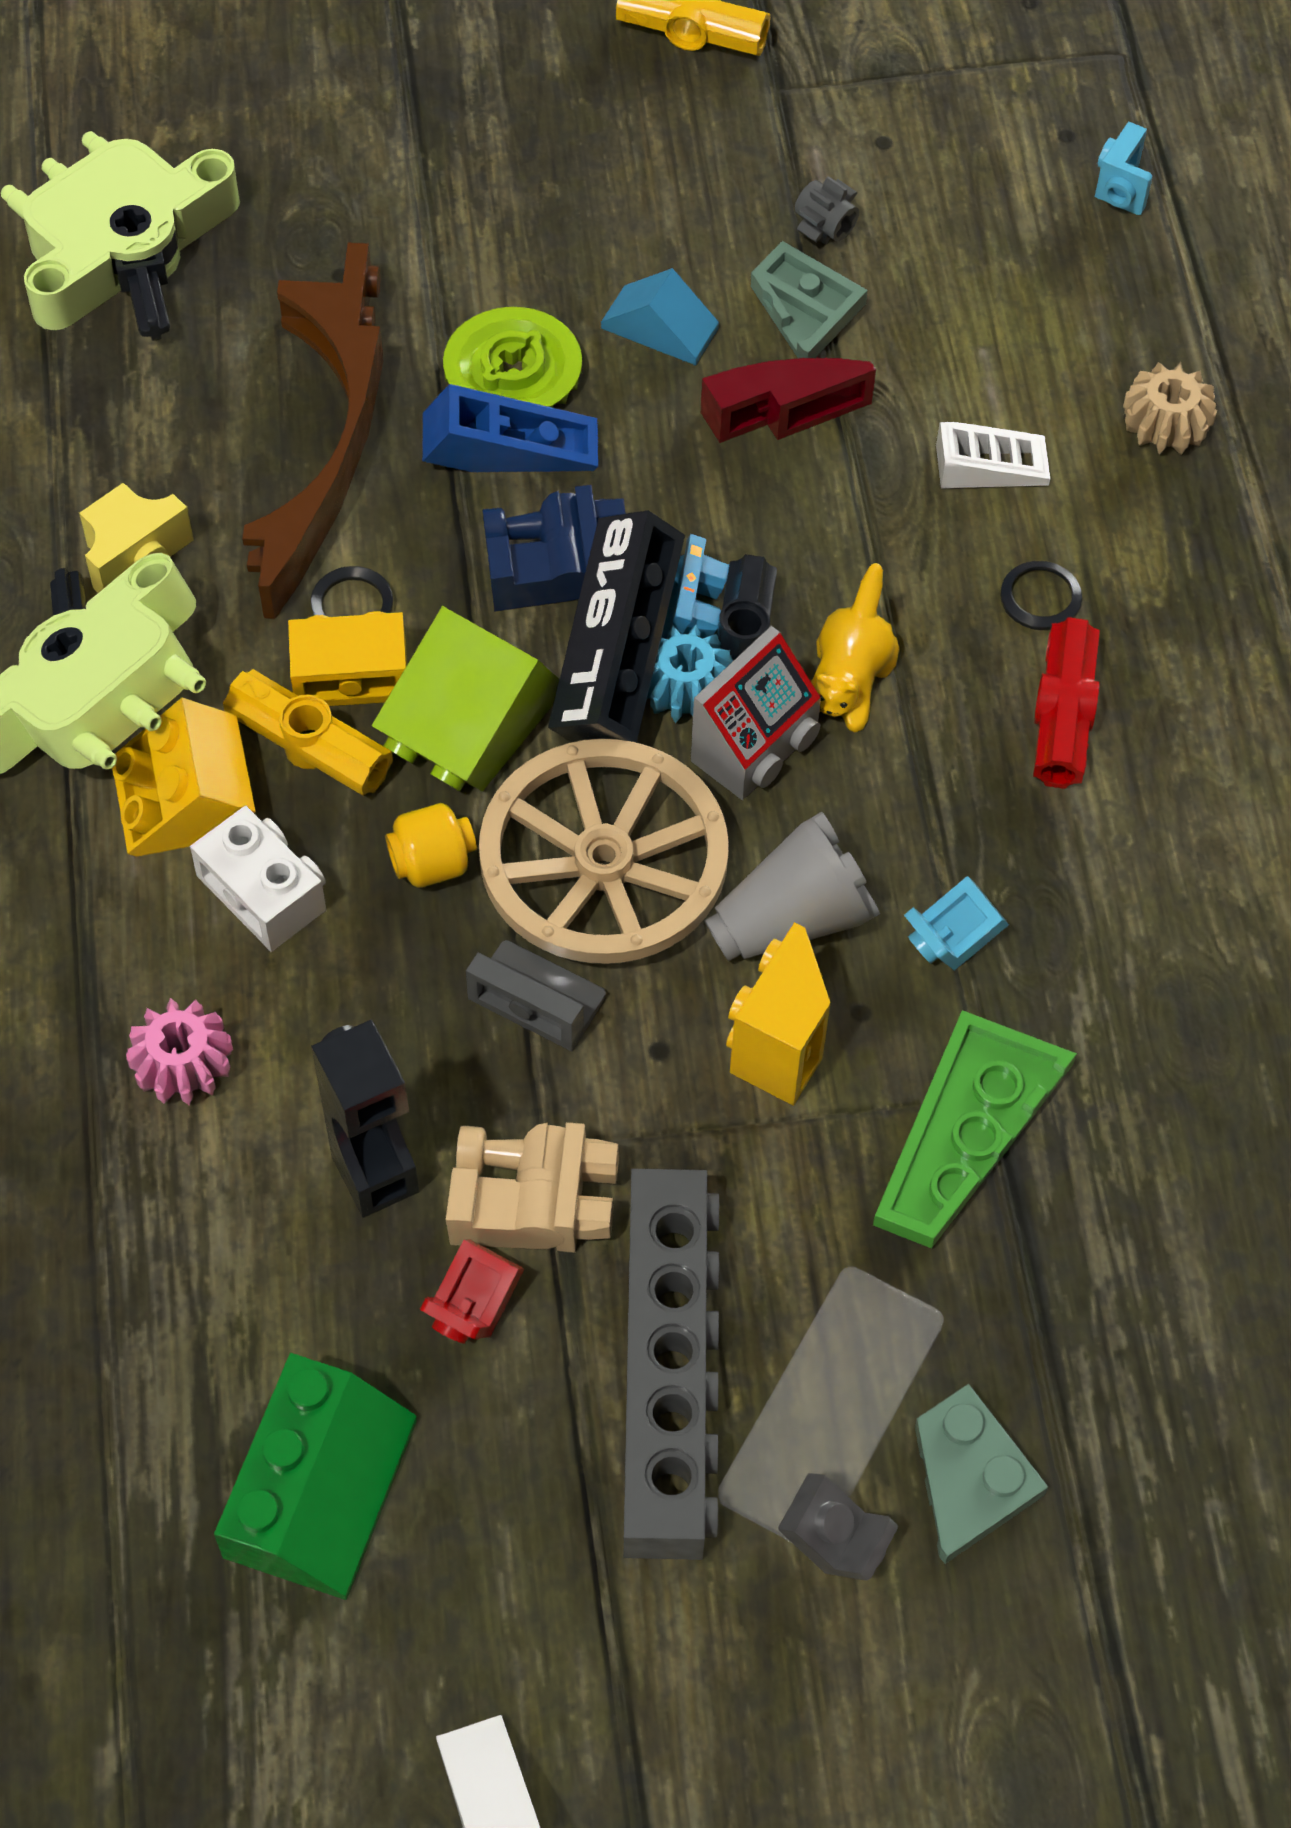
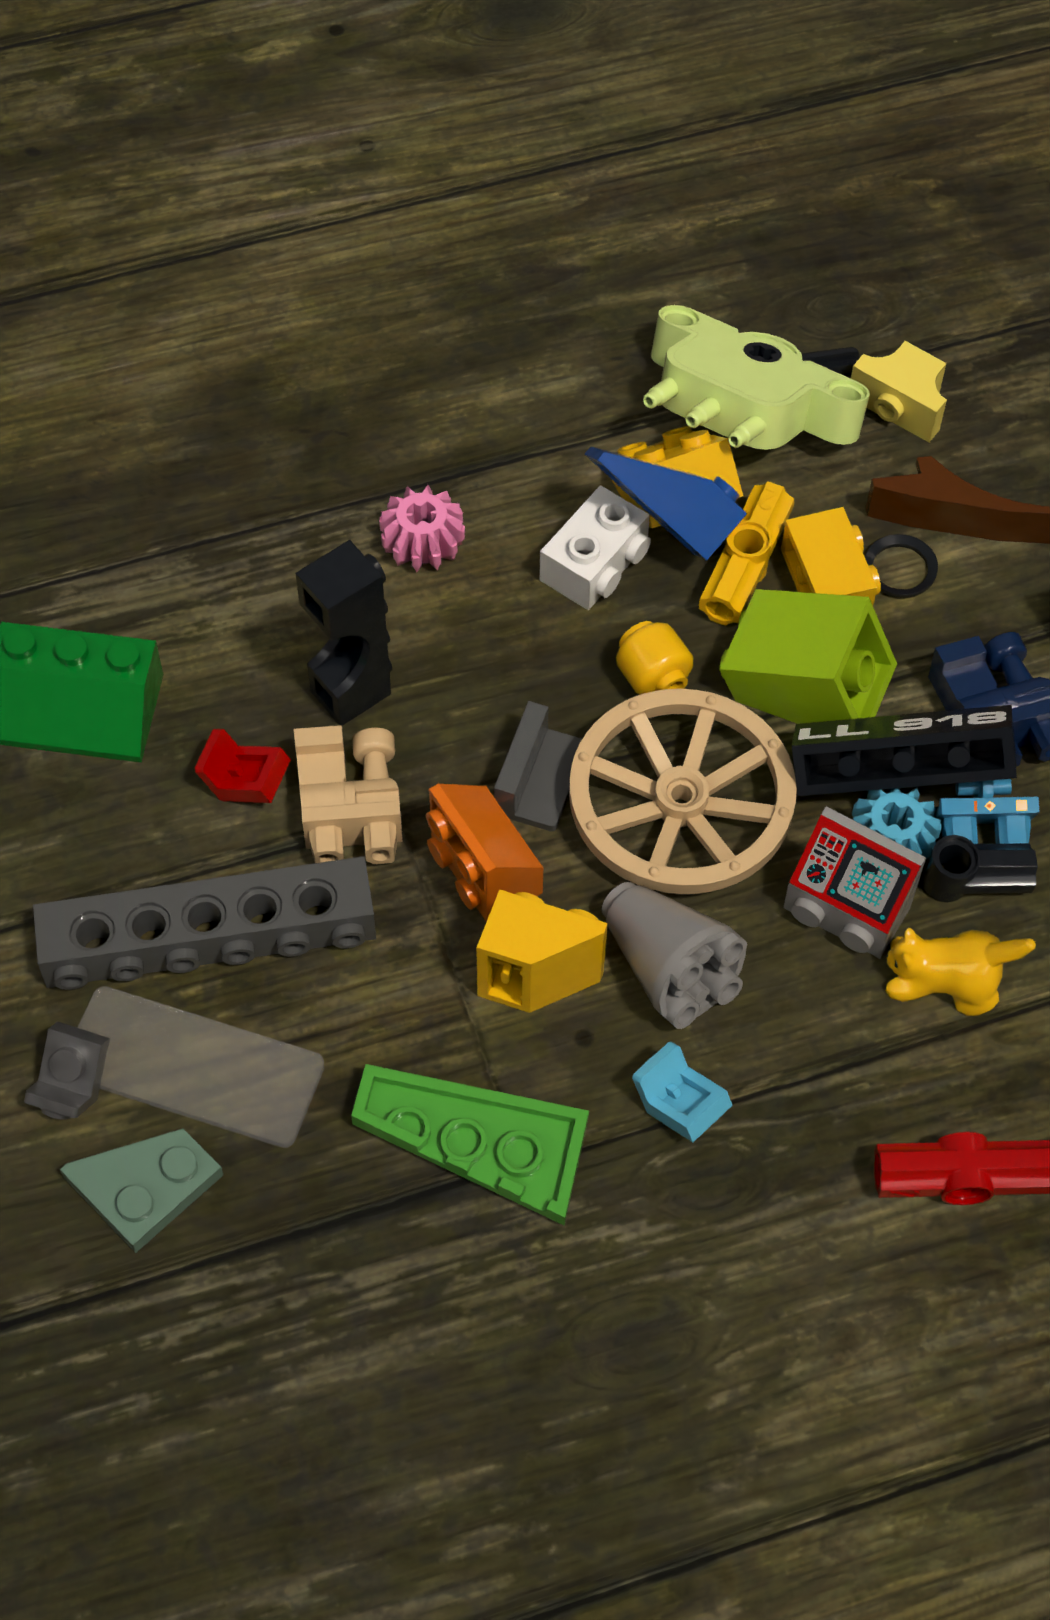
camera: 80 degrees right, 0 degrees up
none -> orange slope [426,783,544,922]
none -> blue slope [584,447,747,560]

